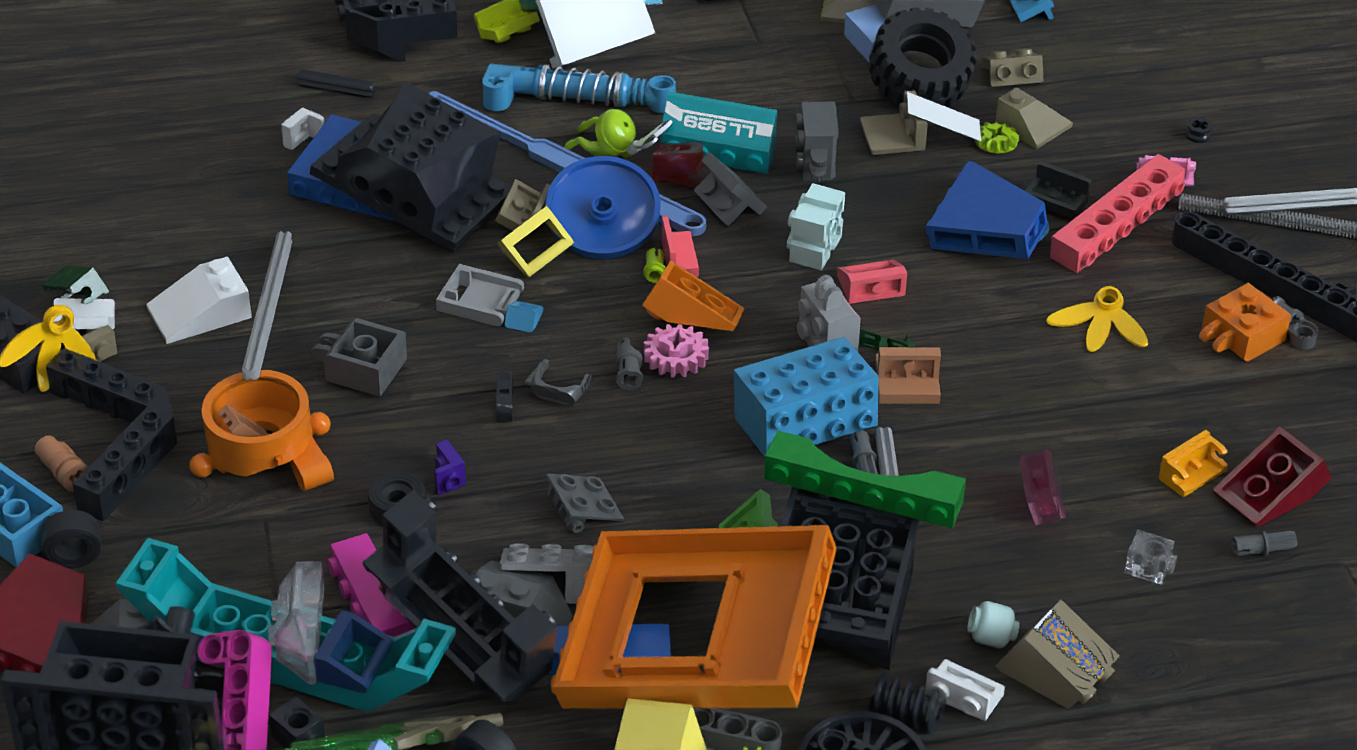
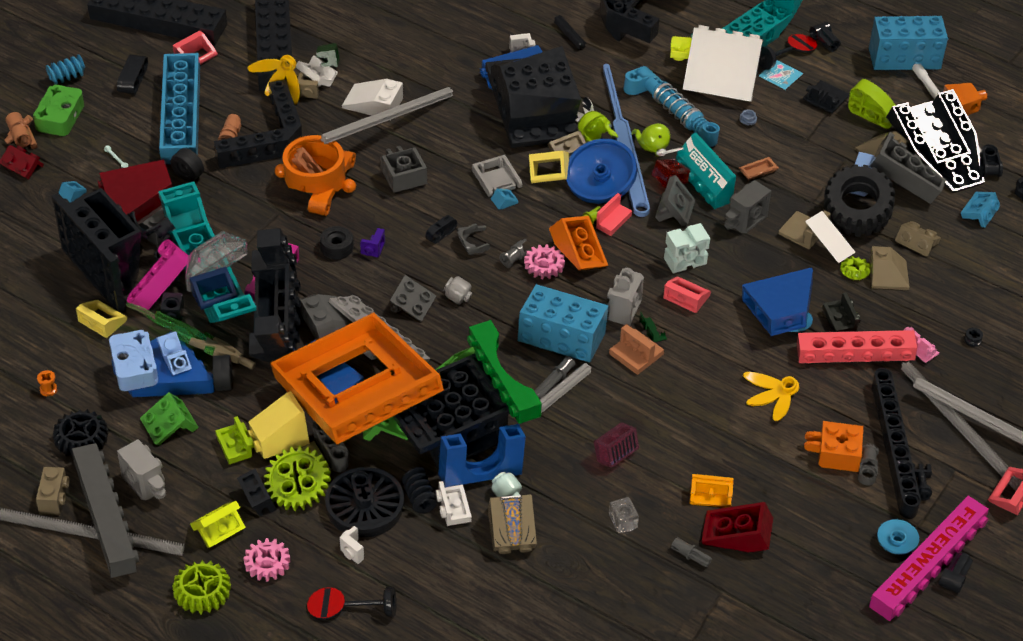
camera: 45 degrees right, 5 degrees up
none -> blue arch [438,424,526,488]
none -> light grey head [443,276,473,305]
none -> lime hair [575,97,618,143]
none -> sand blue plate [739,110,757,125]
none -> nougat tile [739,157,779,181]

